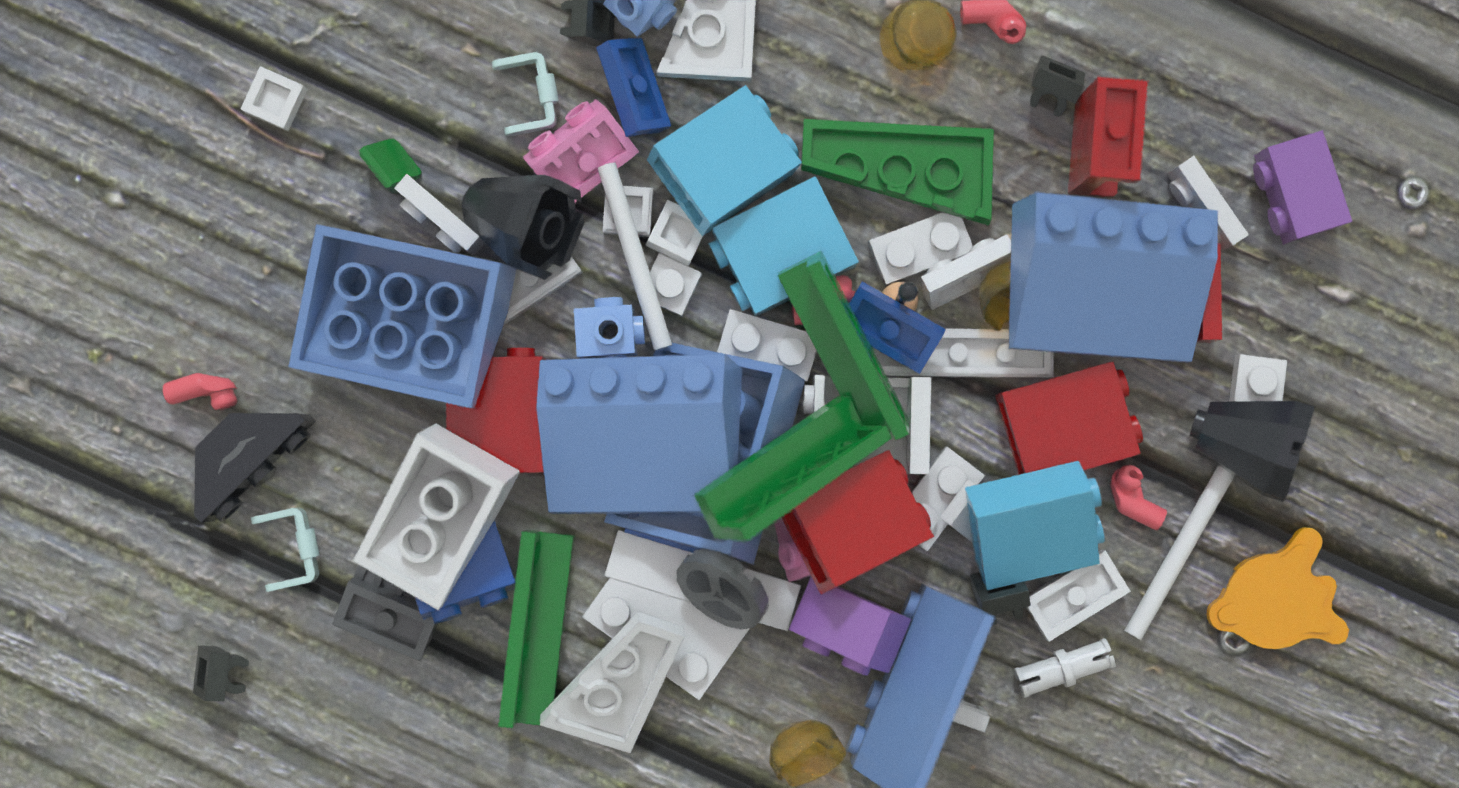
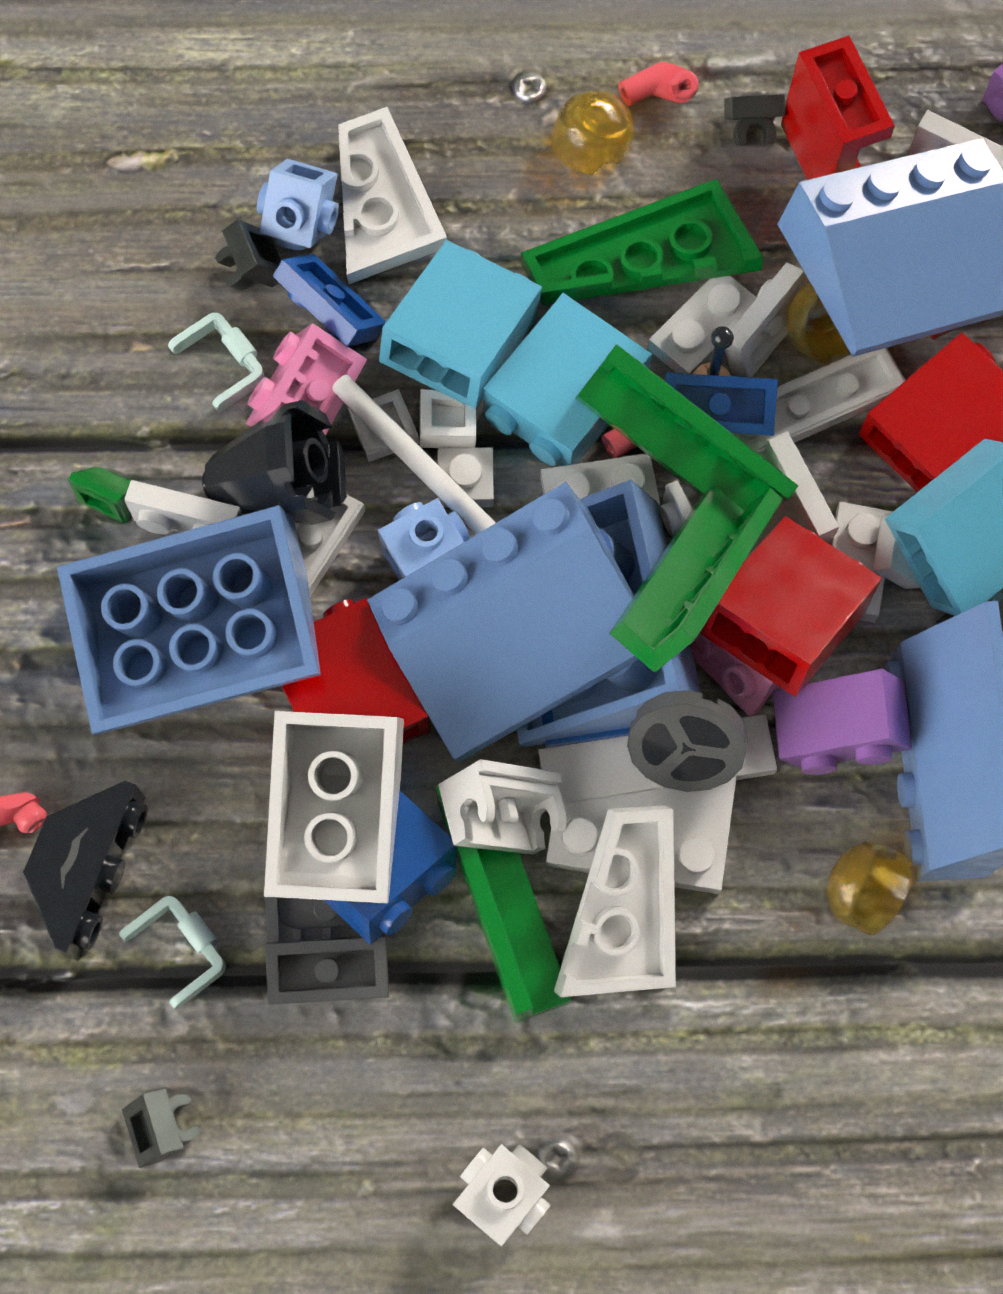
camera: 30 degrees left, 15 degrees down
none -> white hinge [438,759,567,855]

